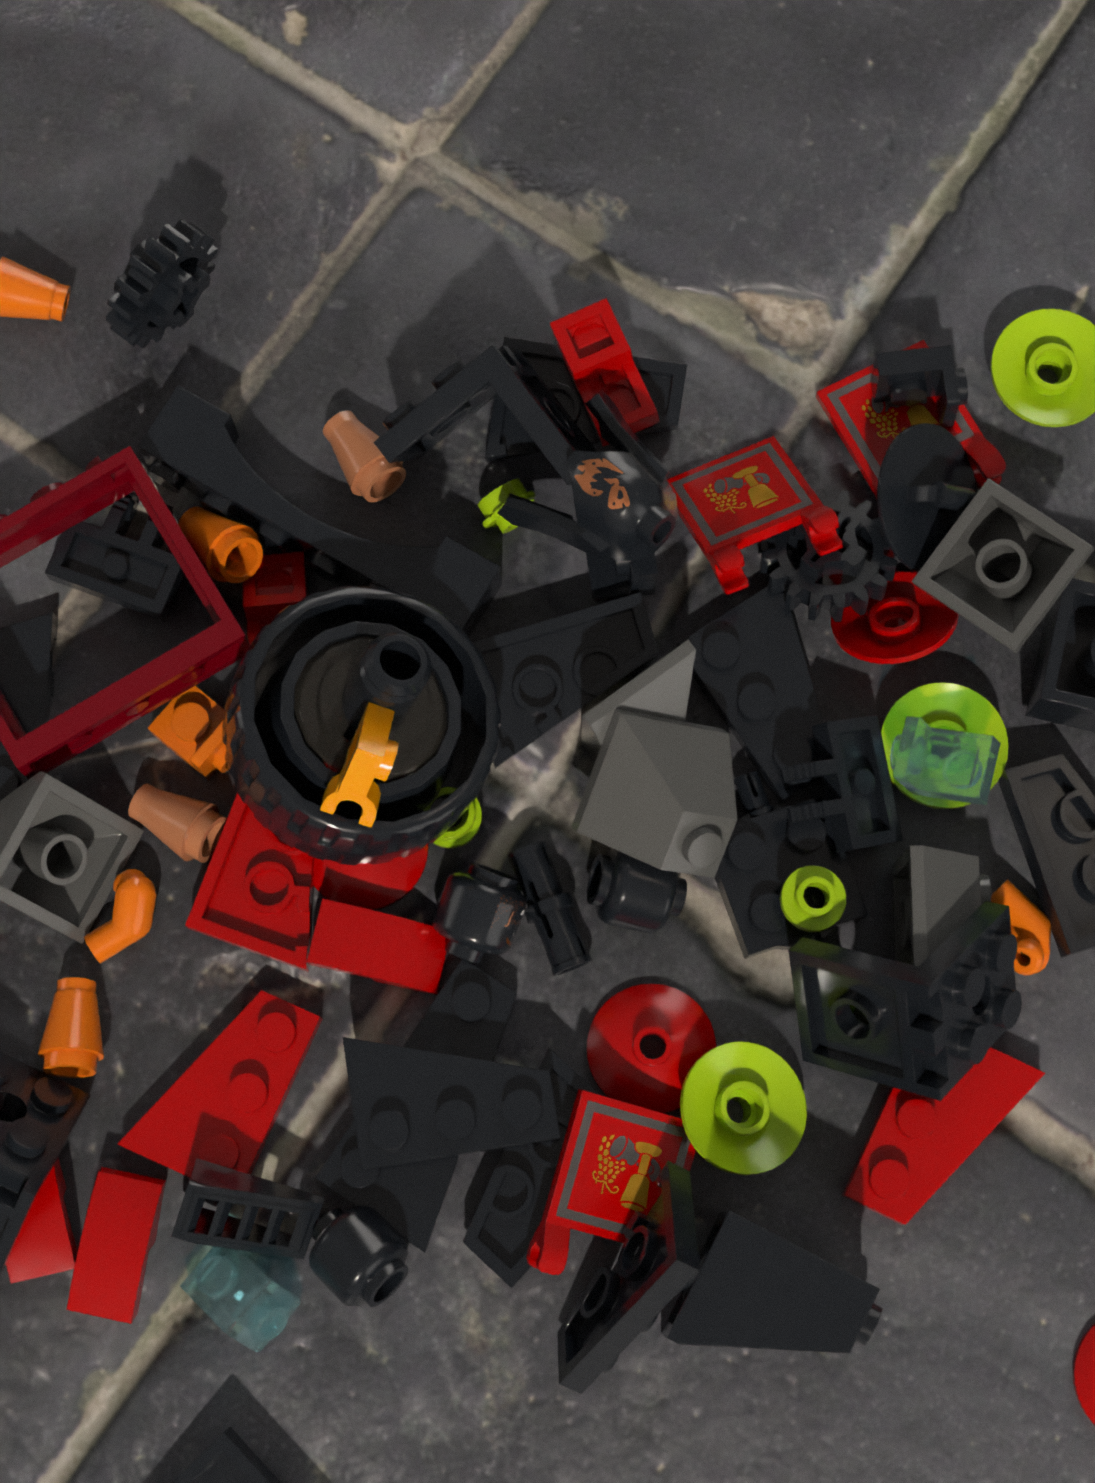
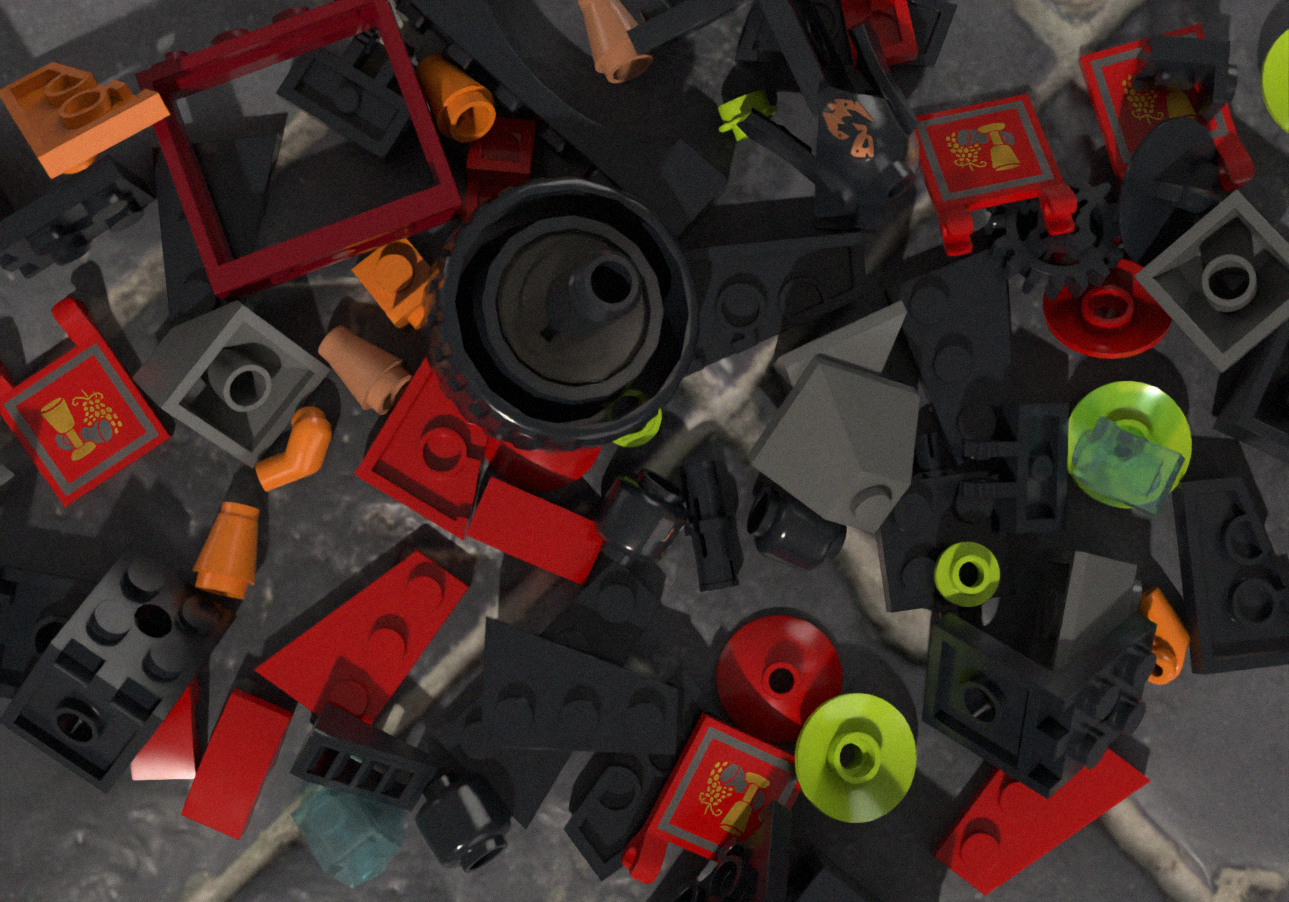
camera: 10 degrees right, 10 degrees up
light orange plate [320,702,399,828] -> none

